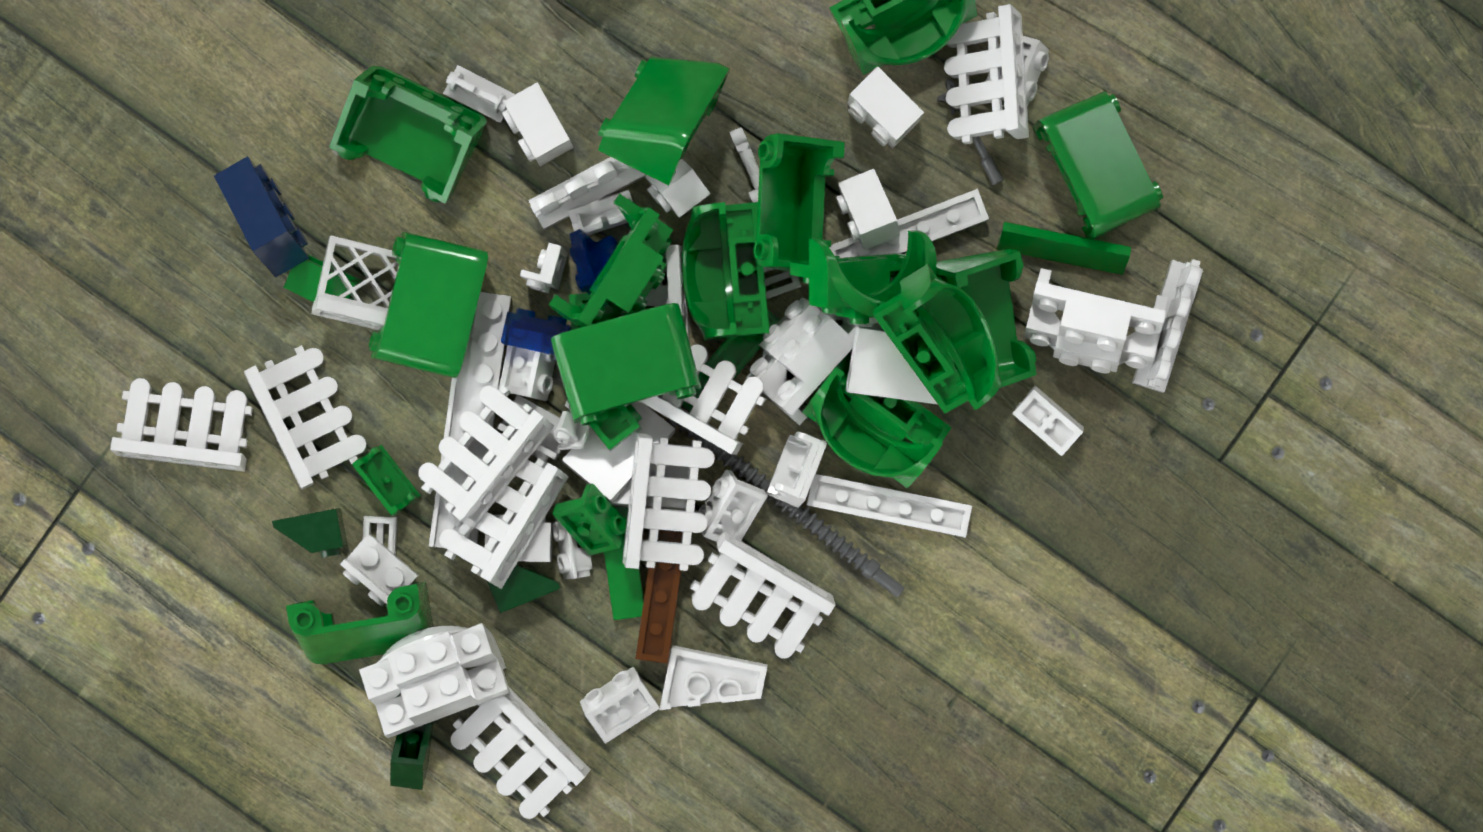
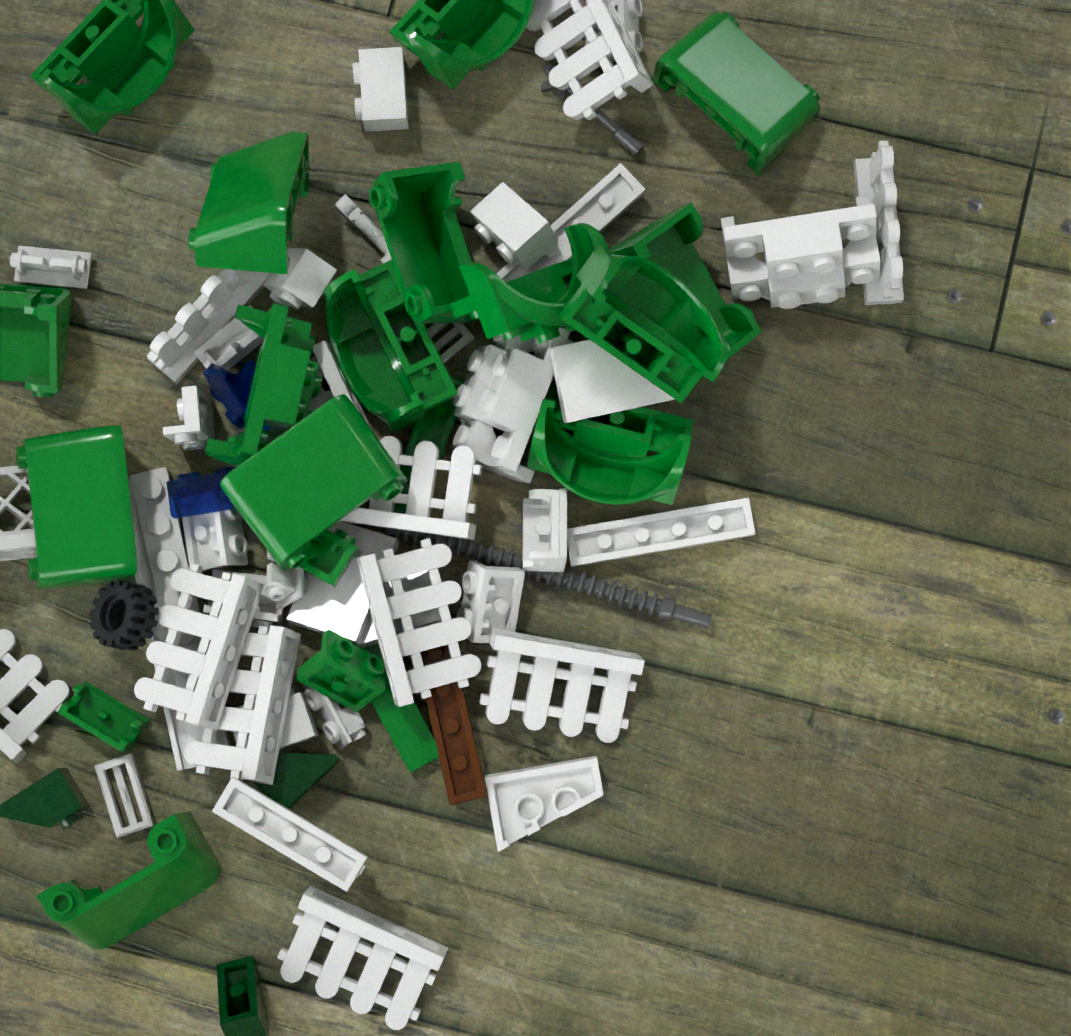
camera: 15 degrees left, 5 degrees down
white bracket [340,533,419,606] -> none
white piece [359,623,510,738] -> none
white brick [502,82,573,166] -> none
white bracket [580,667,660,744] -> none
white brick [847,66,924,149] -> none
green tile [997,222,1131,275] -> none
white hinge [1012,385,1084,456] -> none
none -> black tyre [90,580,159,651]
none -> white fence [212,777,368,892]
none -> white brick [353,47,409,132]

